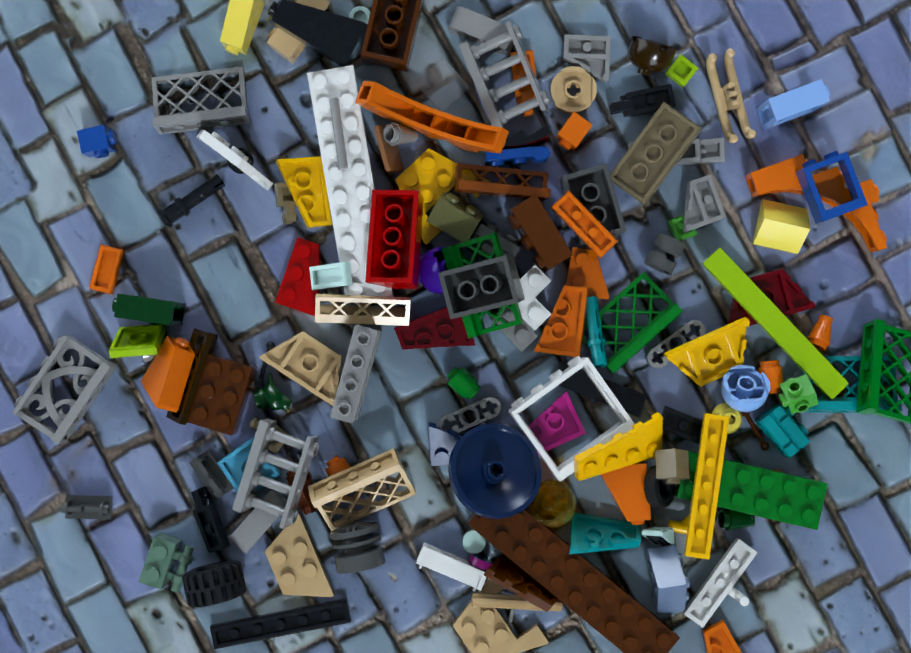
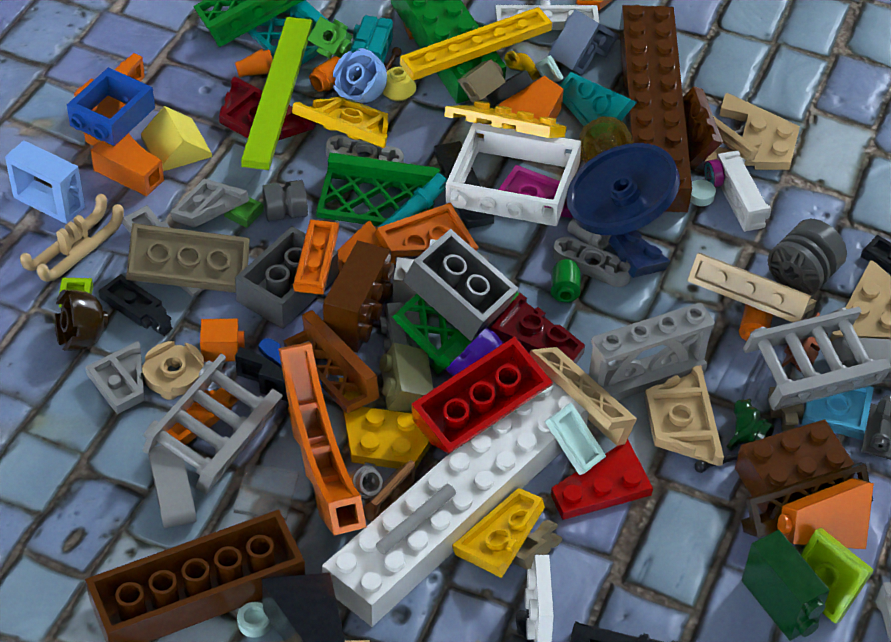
camera: 130 degrees left, 40 degrees down
black hinge [661,406,703,444] -> none

